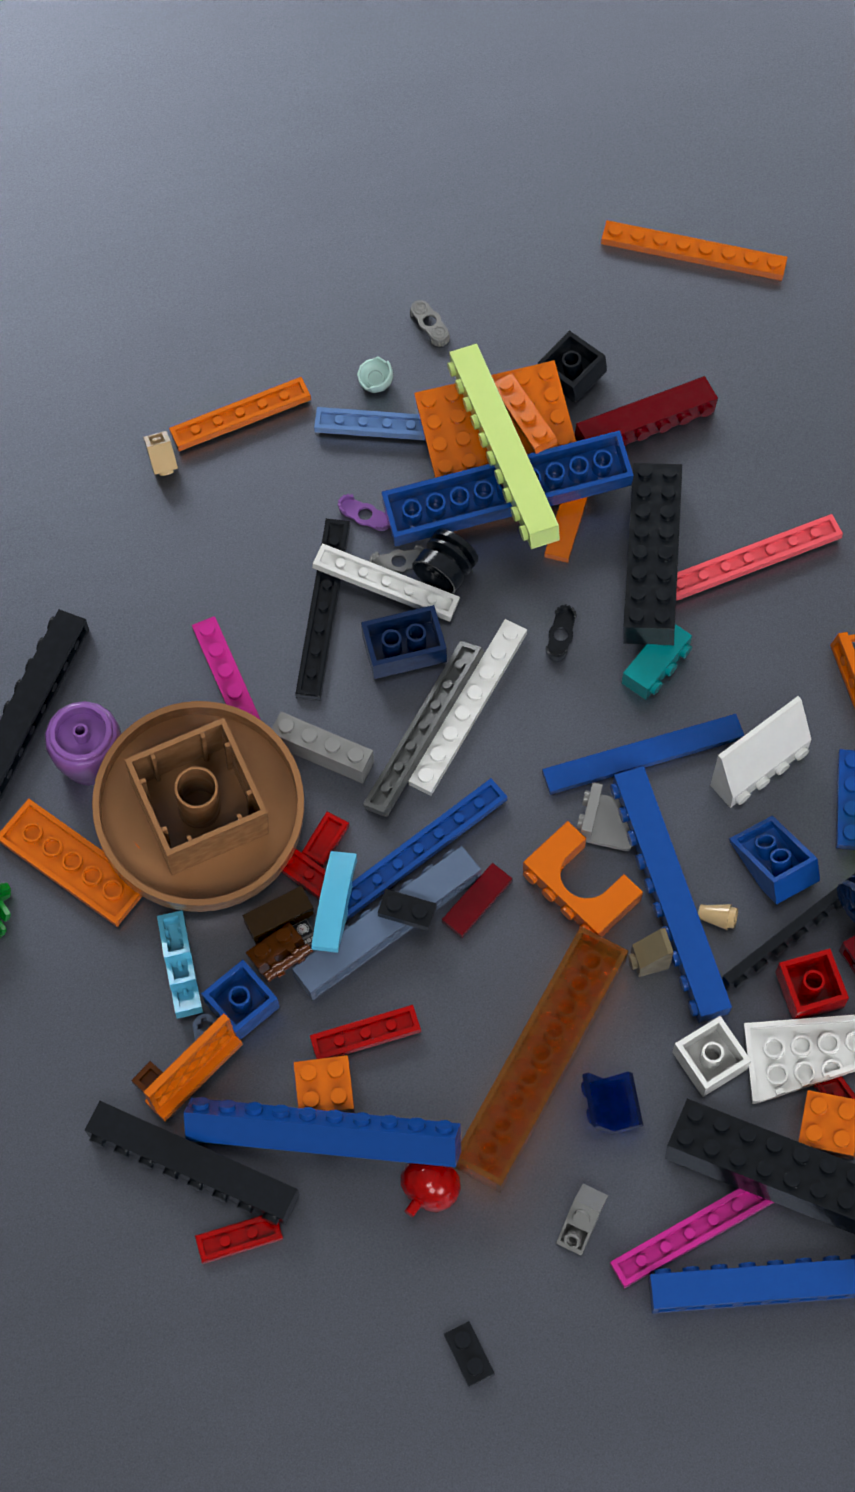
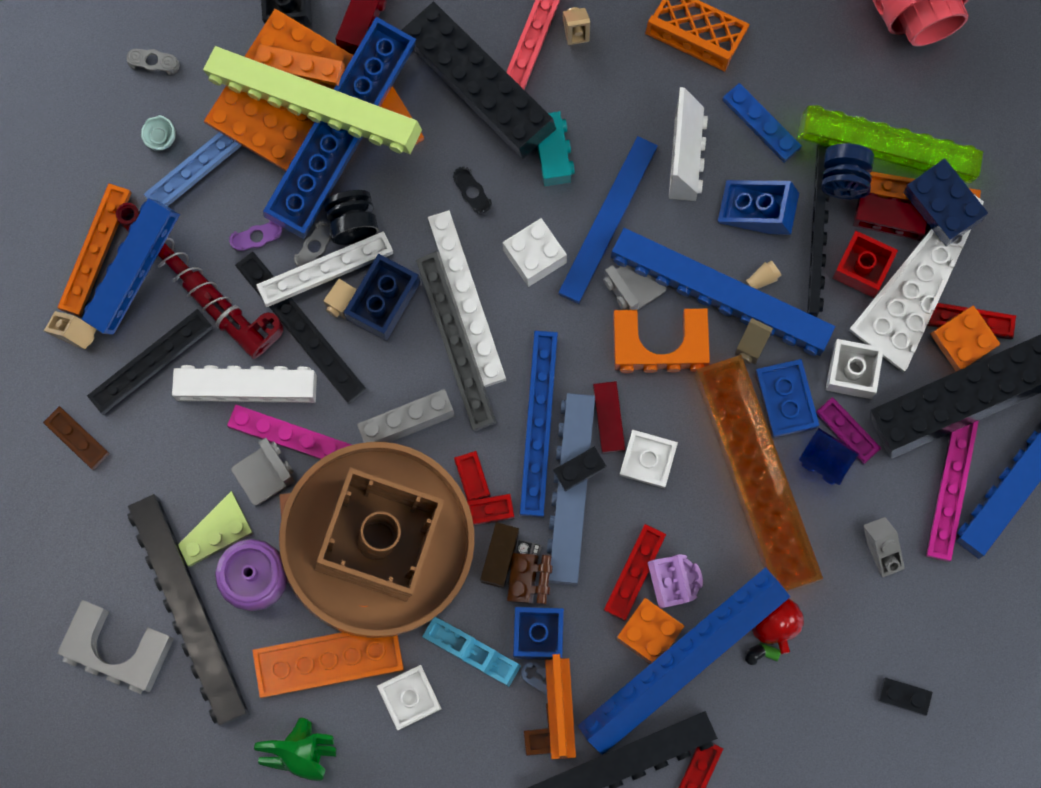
camera: 45 degrees left, 10 degrees up
medium azure slope [311,851,357,953] -> none
none -> reddish brown tile [43,406,110,471]
none -> blue brick [82,198,180,335]
none -> black plate [87,309,213,415]
none -> dark red piece [116,202,283,359]
none -> white brick [172,365,317,403]
none -> yellowish green wing [178,491,253,567]
none -> light grey bracket [231,438,295,506]
none -> tan brick [323,279,357,319]
none -> white plate [377,665,442,731]
none -> white brick [503,218,567,287]
none -> tan slope [563,7,590,45]
none -> white plate [619,430,678,489]
none -> lavender slope [648,554,703,609]
none -> black arm [745,643,781,665]
none -> blue plate [755,359,820,438]
none -> magenta tile [816,397,881,465]

